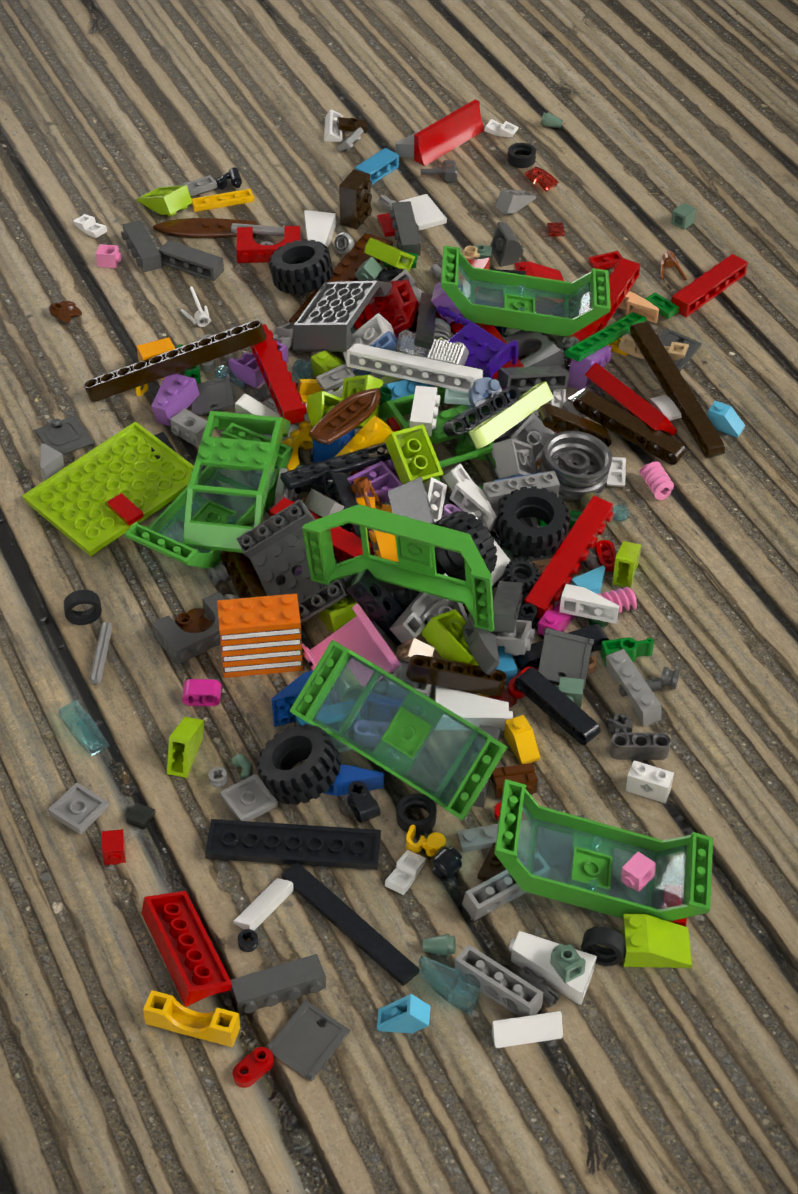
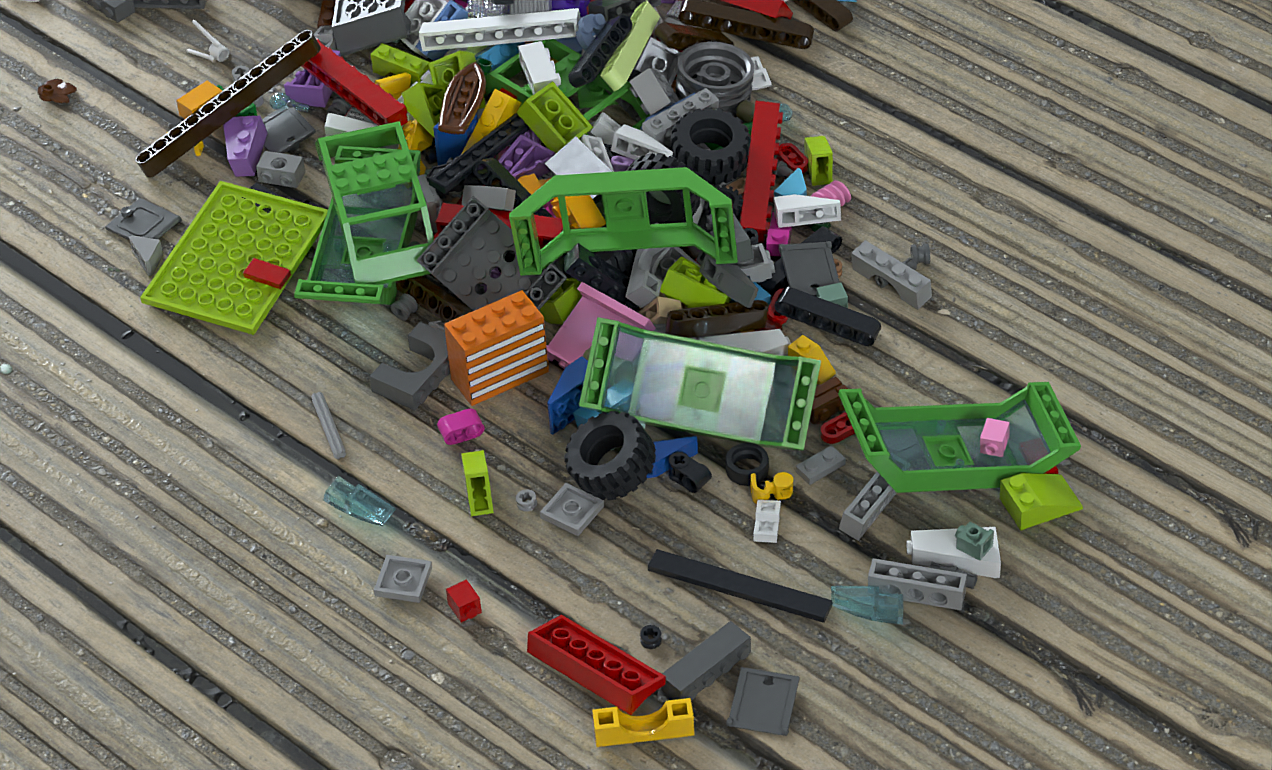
camera: 20 degrees left, 0 degrees up
black tyre [64,590,102,625] -> none
bright pink brick [96,244,122,268] -> none
pearl dark grey tile [126,802,155,829] -> none
reddish brown plate [175,608,214,633] -> none
black plate [205,819,381,870] -> none
sand green arm [232,754,253,780] -> none
red plate [232,1047,274,1088] -> none
white slope [233,878,294,931] -> none
clear light blue gear [292,359,313,379] -> none
light grey plate [316,363,355,392] -> none
dark orange plant [351,477,382,508] -> none
medium azure slope [377,994,430,1033] -> none
sand green cone [423,934,456,956] -> none
black head [430,846,462,879] -> none
light aqua tile [444,388,471,405] -> none
dark brown plate [477,842,506,881] -> none
white slope [492,1011,563,1048] -> none
black tyre [581,927,626,966] -> none
green piece [600,637,654,667] -> none
dark grey gear [608,714,633,734] -> none
flat silver beam [609,732,671,760] -> none
white brick [625,760,674,803] -> none
bright pink piece [640,461,674,500] -> none

